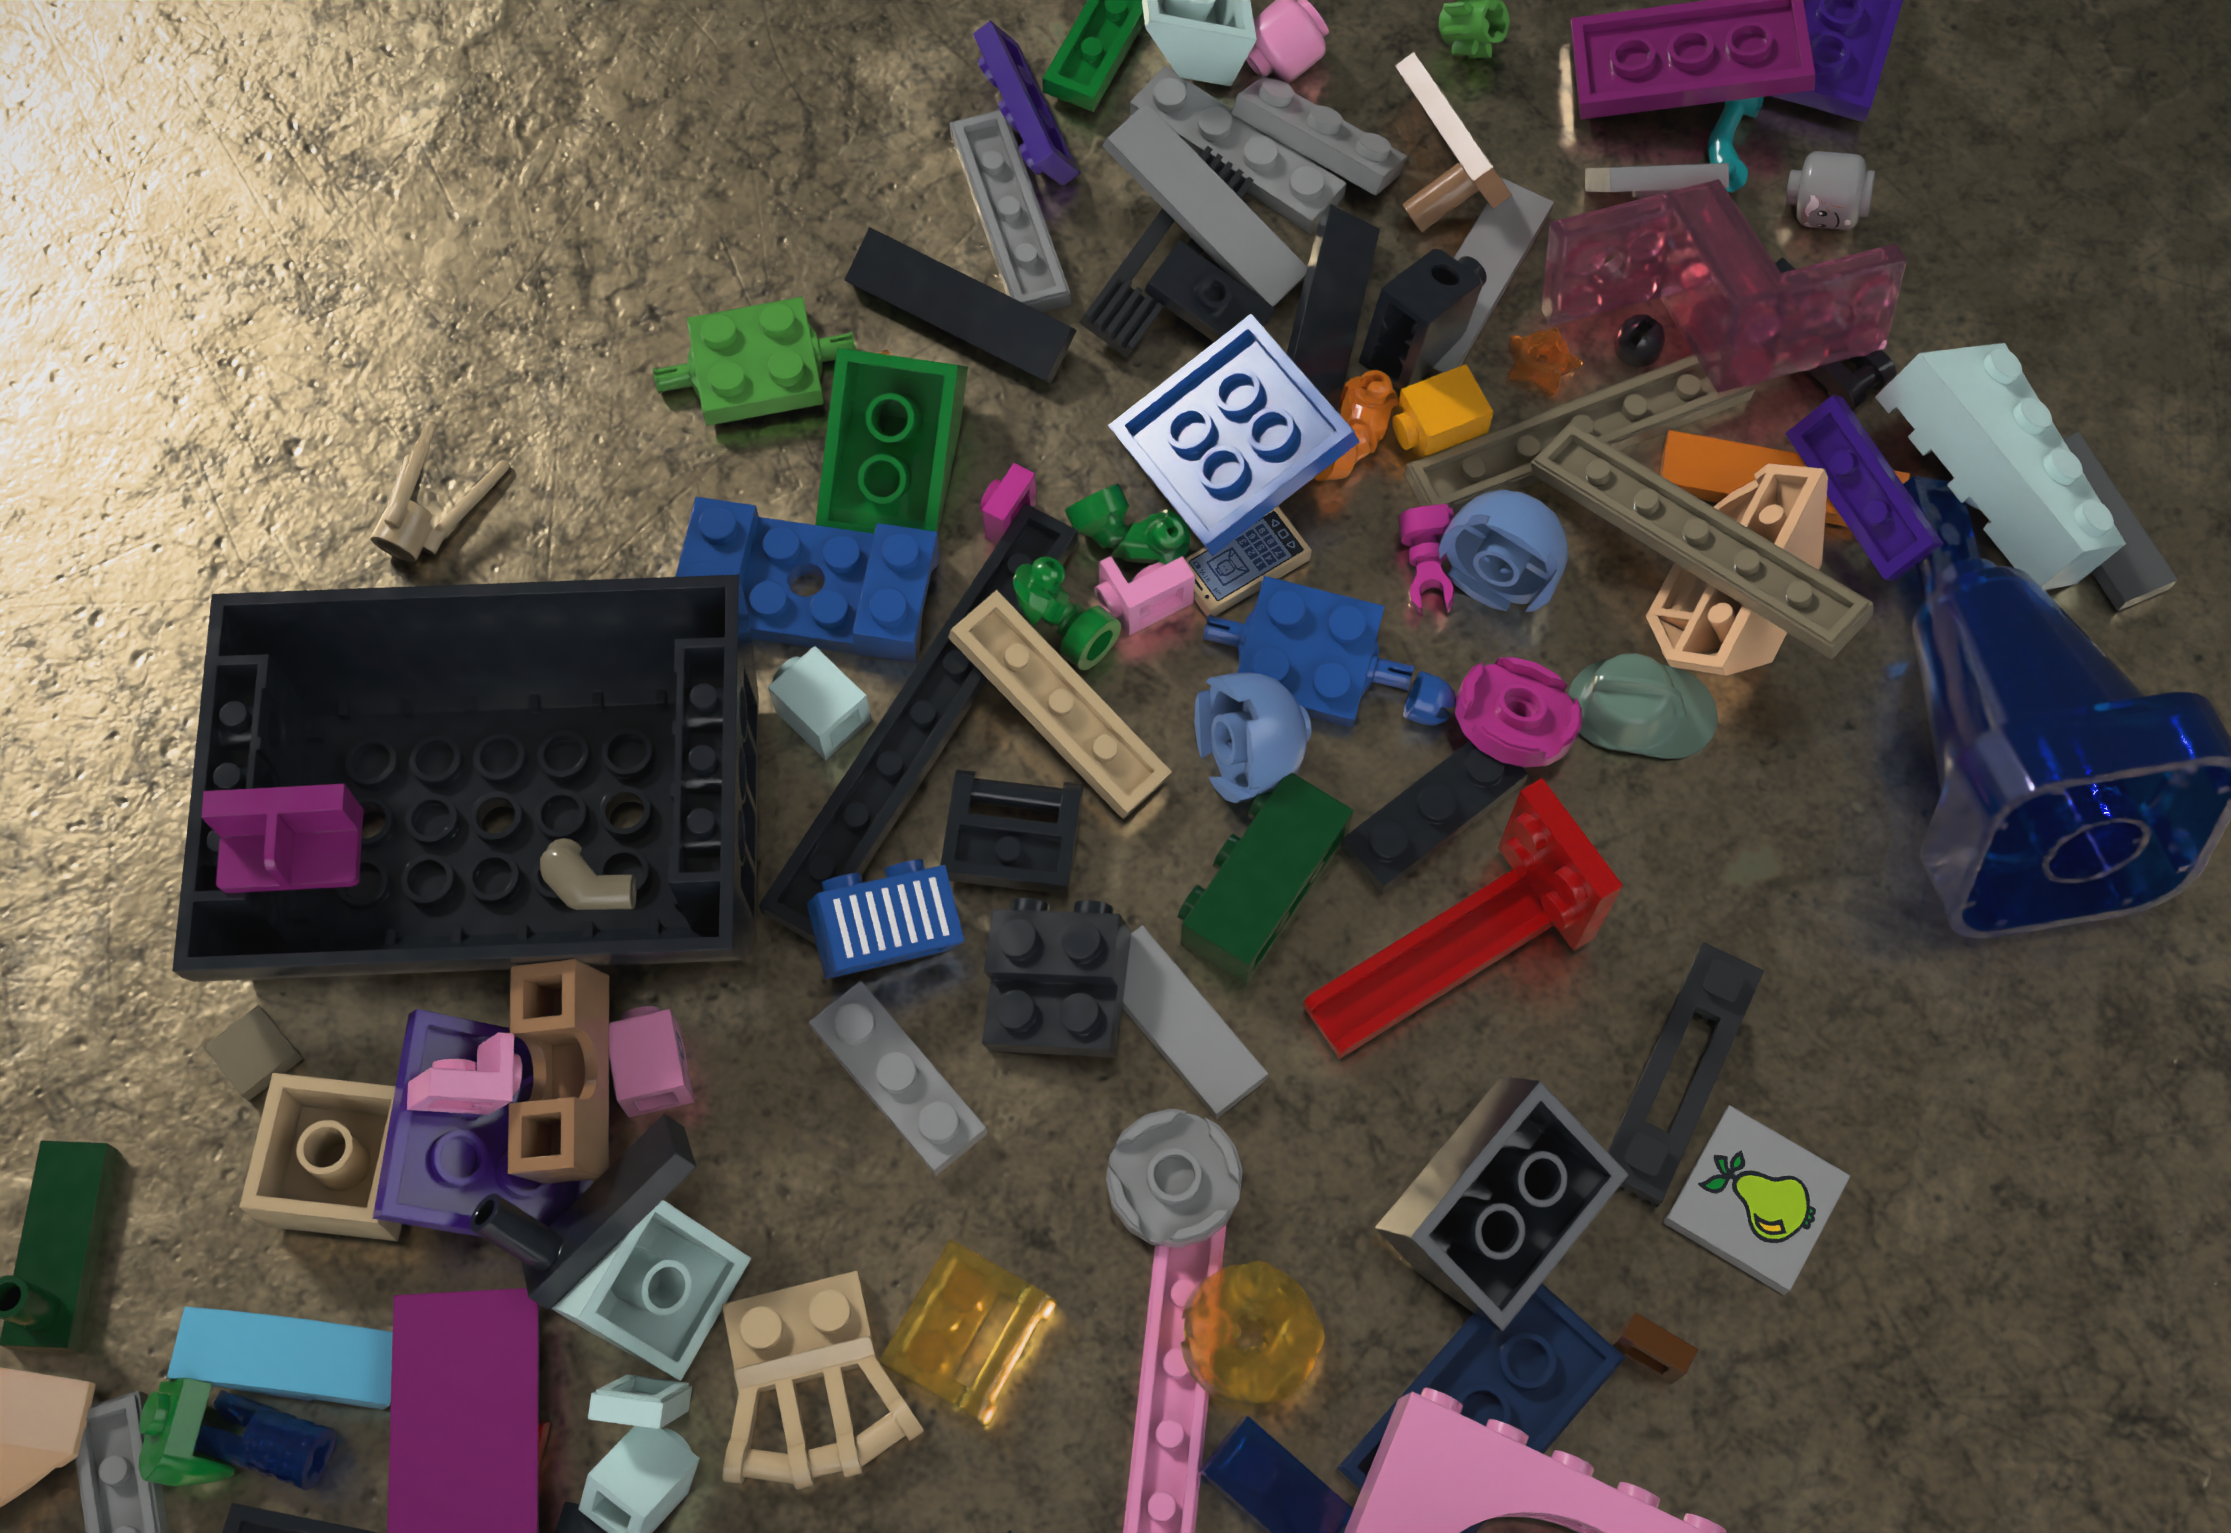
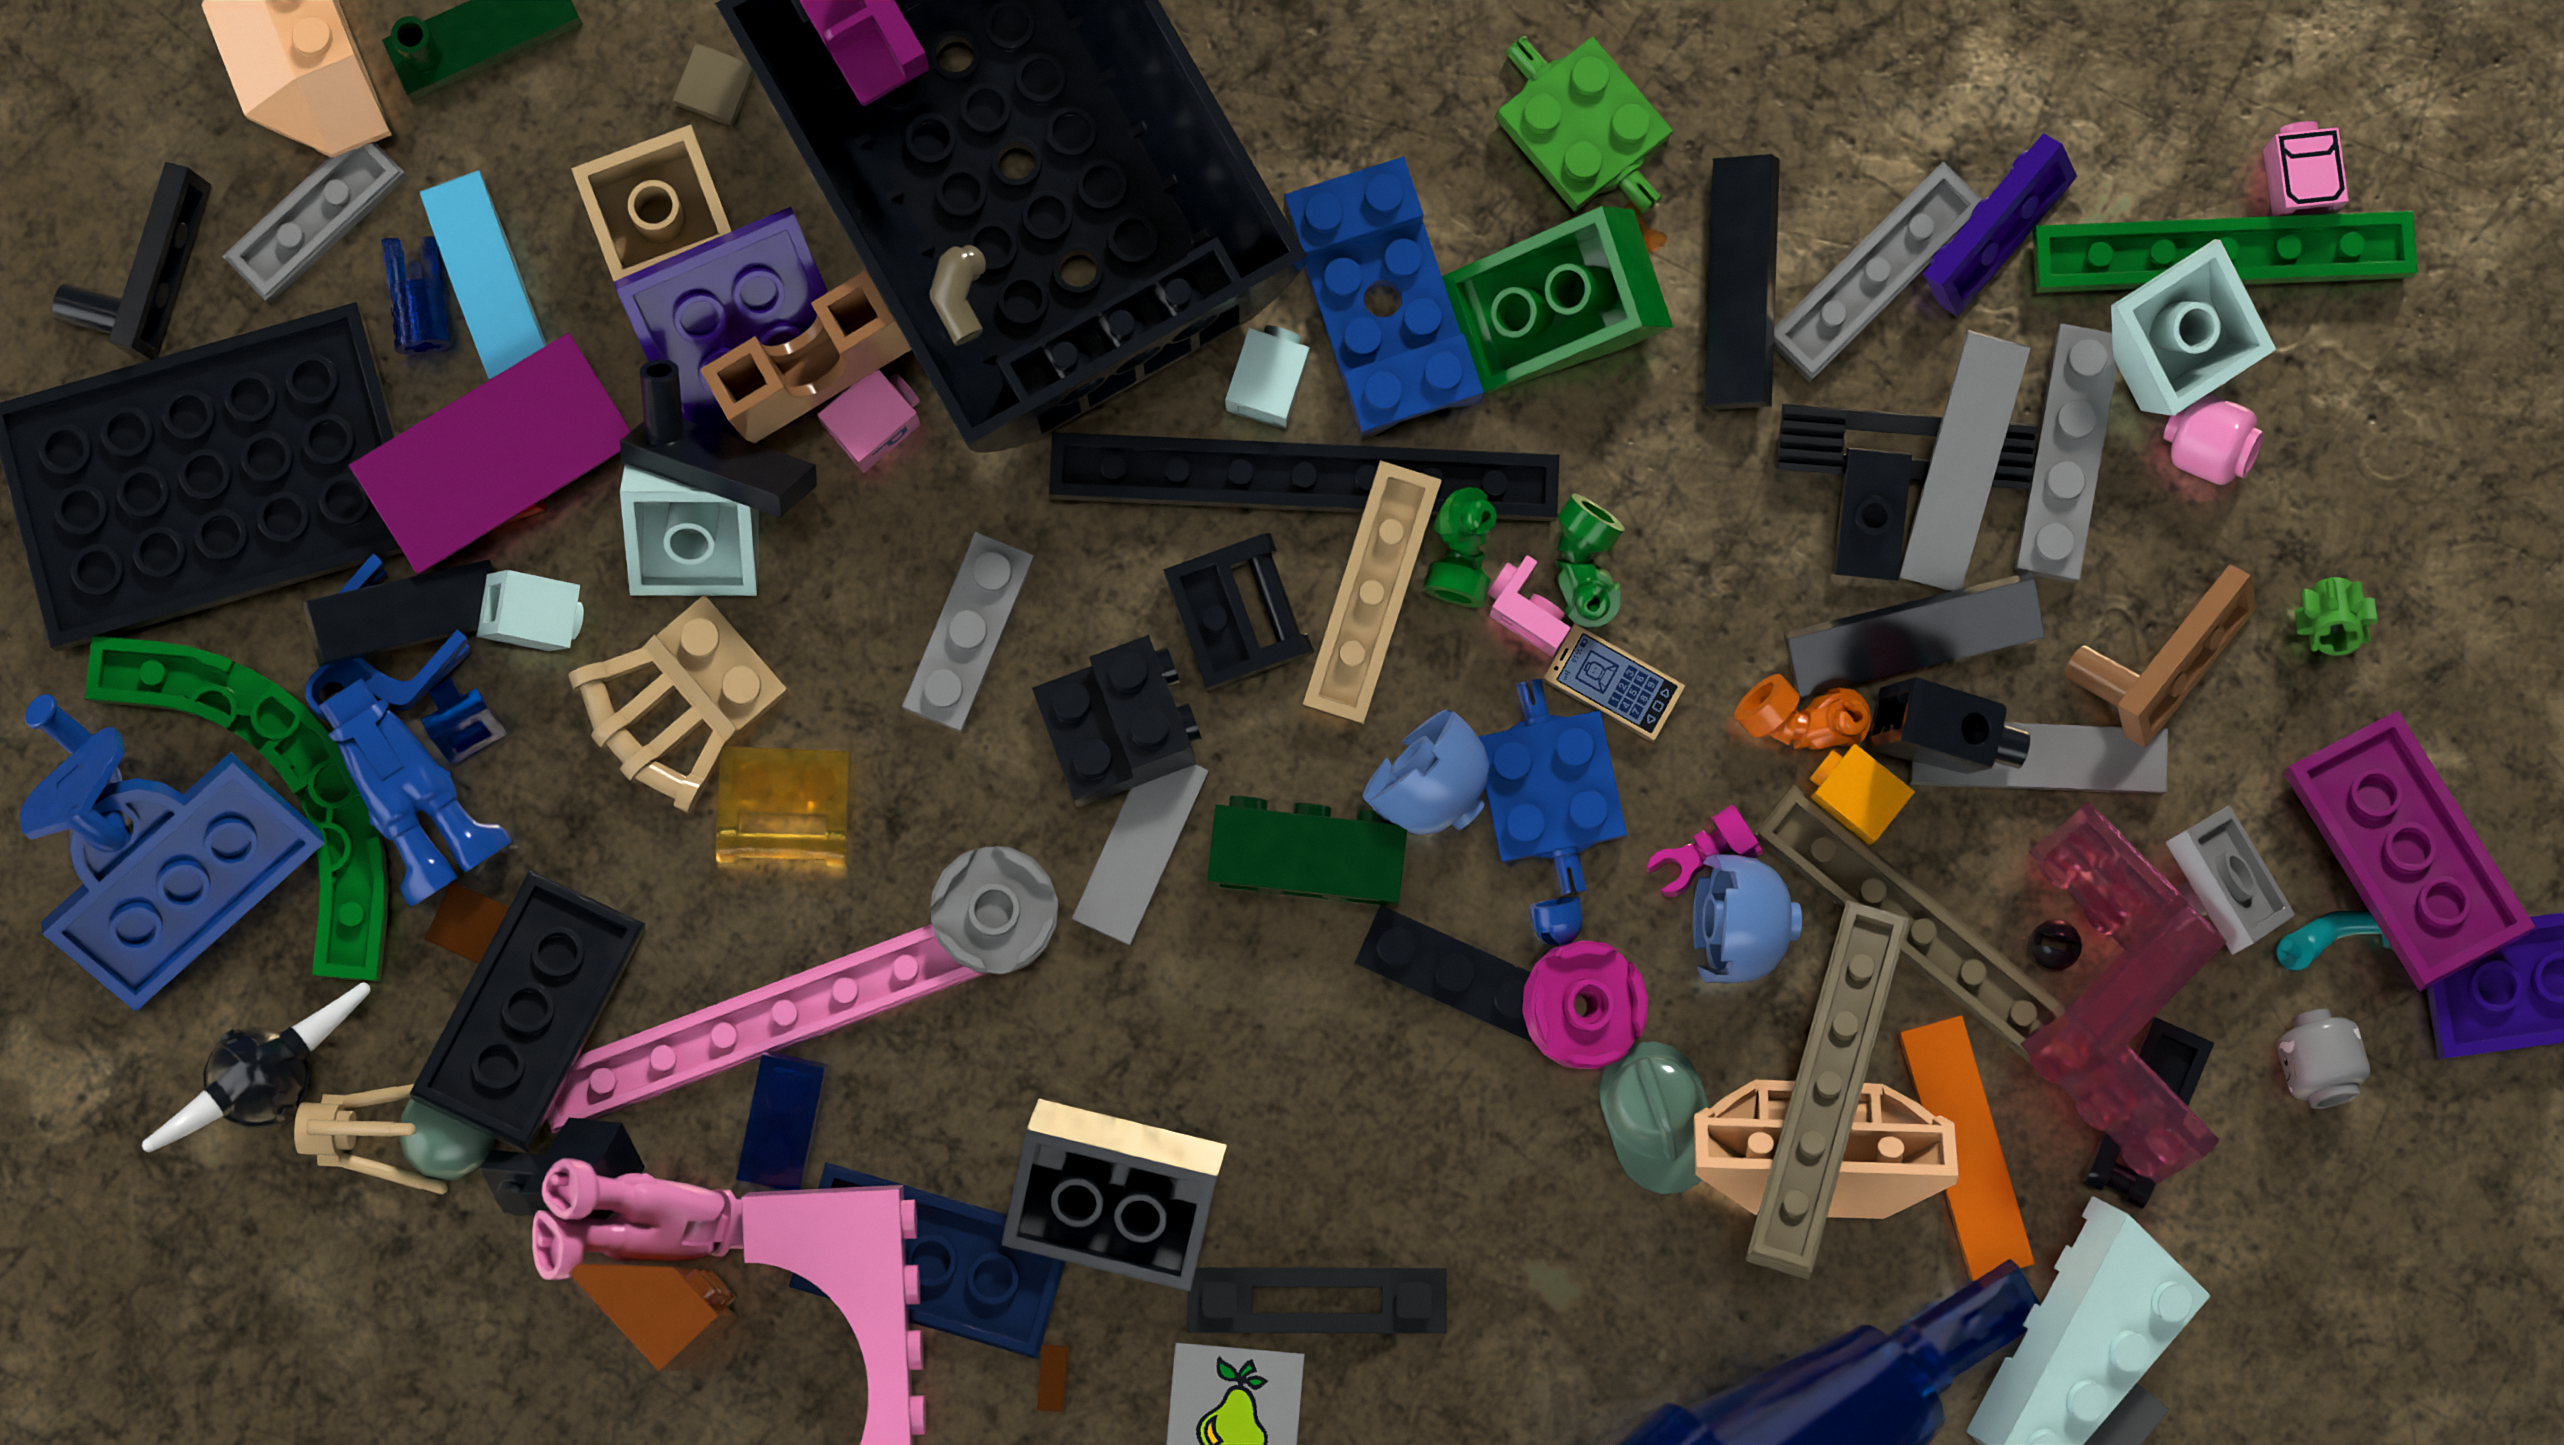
camera: 60 degrees right, 15 degrees up
green plate [139,1377,236,1486] -> none
bright pink bracket [407,1032,522,1115] -> none
light aqua tile [588,1374,692,1429] -> none
blue brick [807,859,964,980] -> none
dark pink plate [980,463,1037,544] -> none
plate [1108,314,1359,556] -> none
clear yellow plate [1181,1261,1325,1406] -> none
light grey plate [1231,76,1408,195] -> none
red bracket [1303,778,1623,1060] -> none
clear orange plate [1508,327,1583,396] -> none
dark purple plate [1785,395,1944,581] -> none

